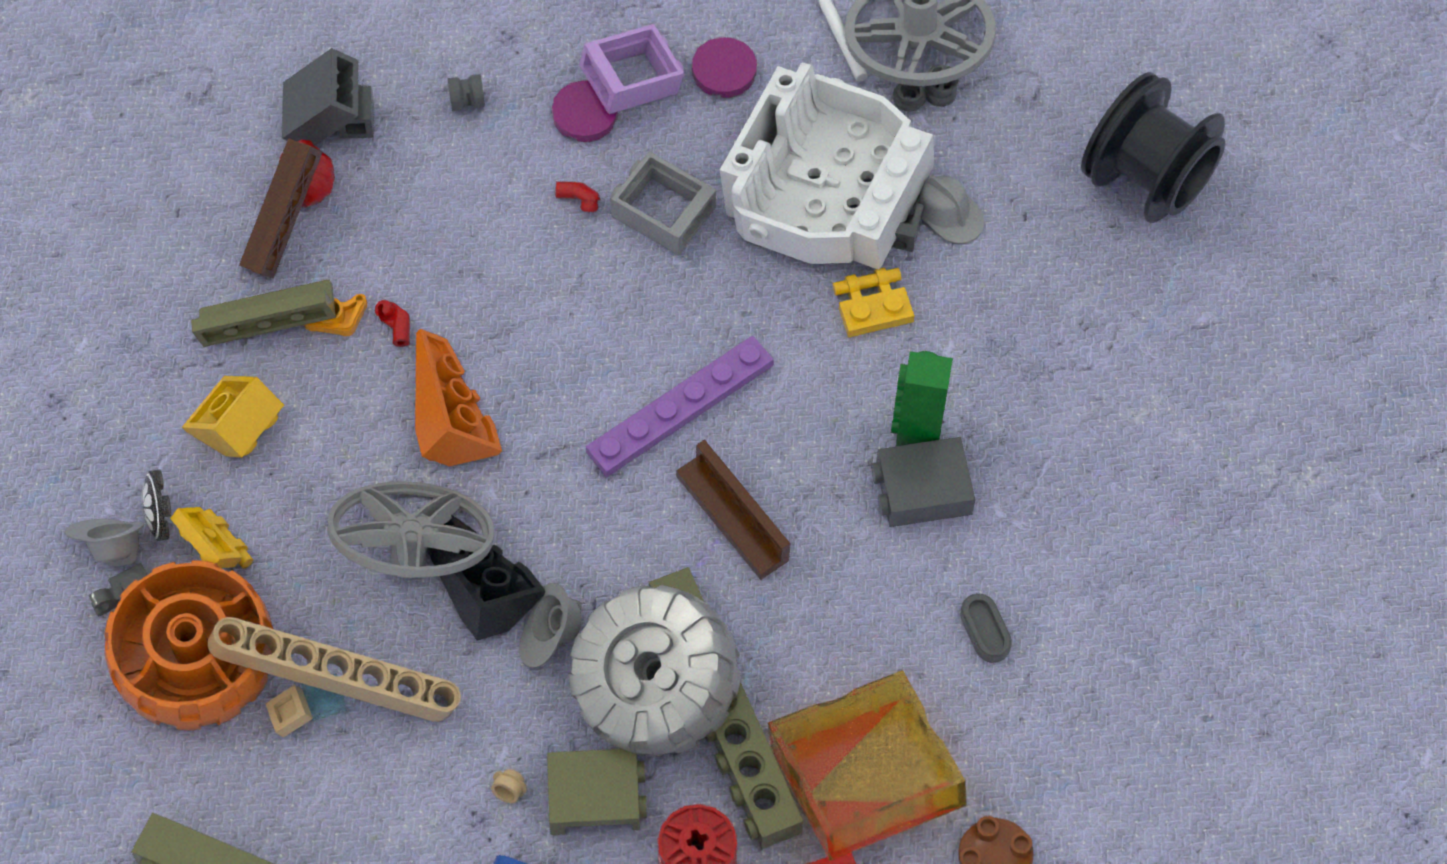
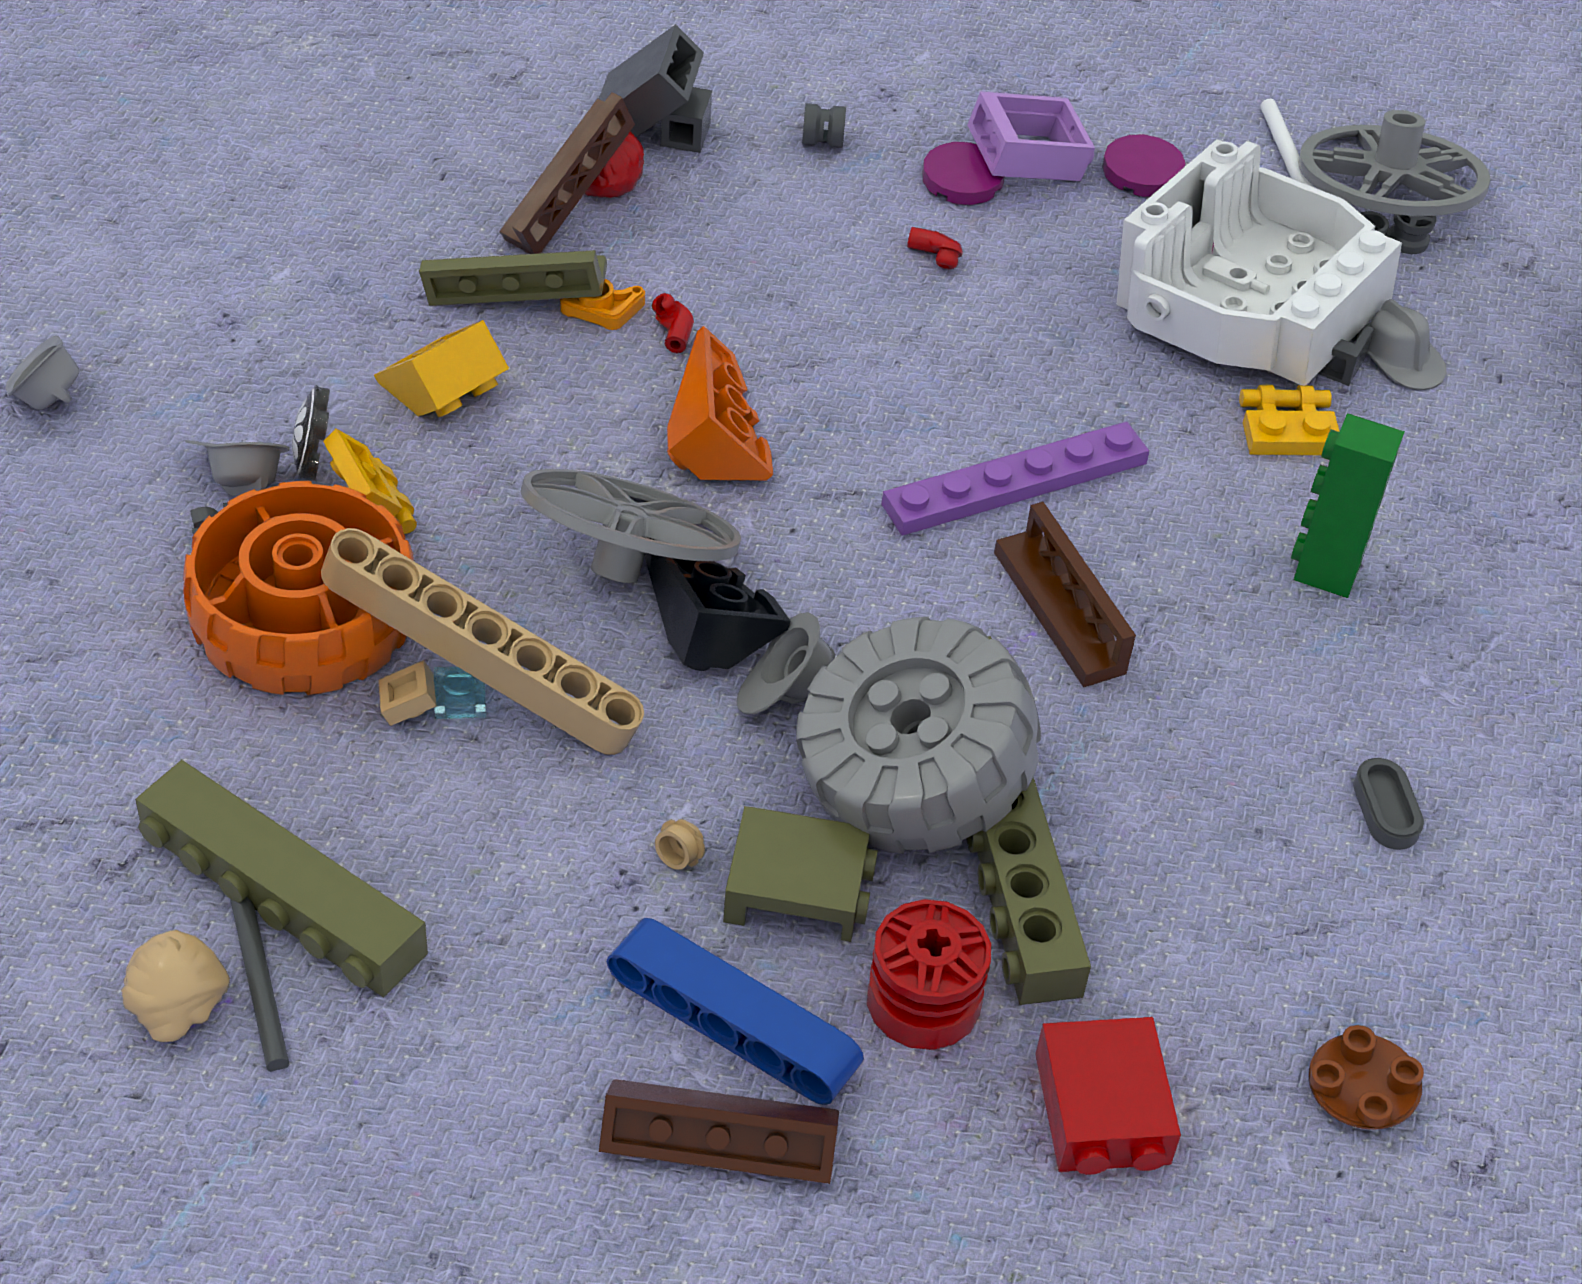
camera: 10 degrees right, 15 degrees down
light grey window [610,151,716,255] -> none
clear yellow tile [768,670,967,861] -> none
dark grey brick [871,437,975,527] -> none

